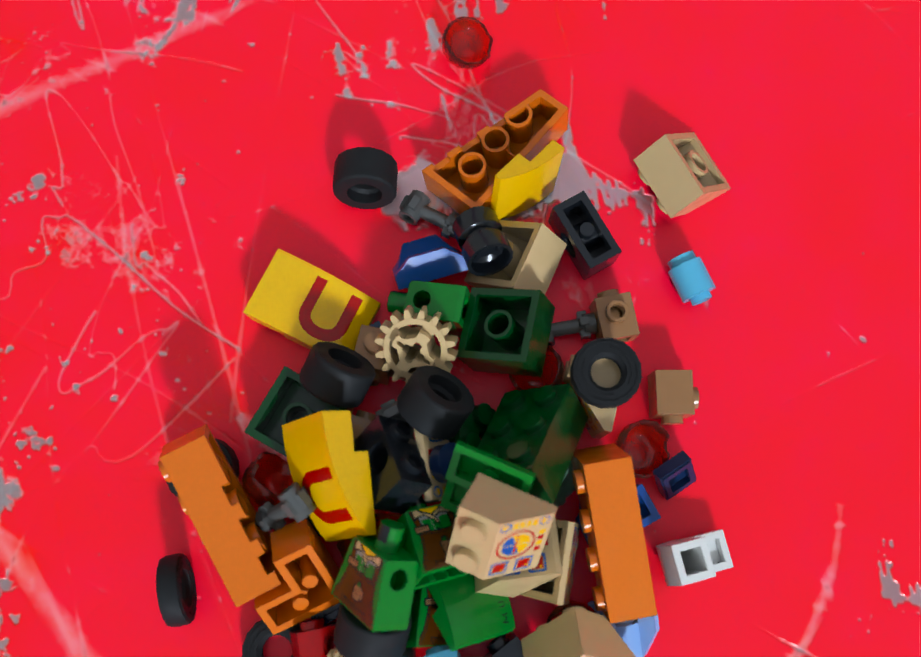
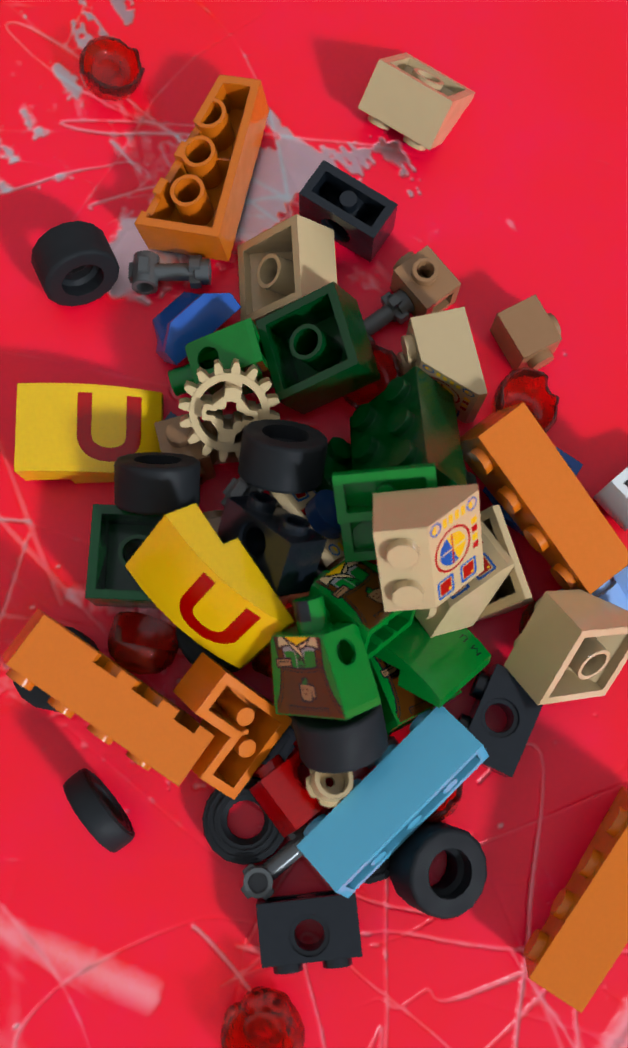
camera: 25 degrees left, 0 degrees up
dark grey bar [255,482,317,531] -> none
black wheel [452,206,513,276] -> none
yellow slope [490,140,564,220] -> none
black tyre [570,338,642,408] -> none
dark blue tile [652,450,697,500] -> none
medium azure brick [667,250,716,306] -> none

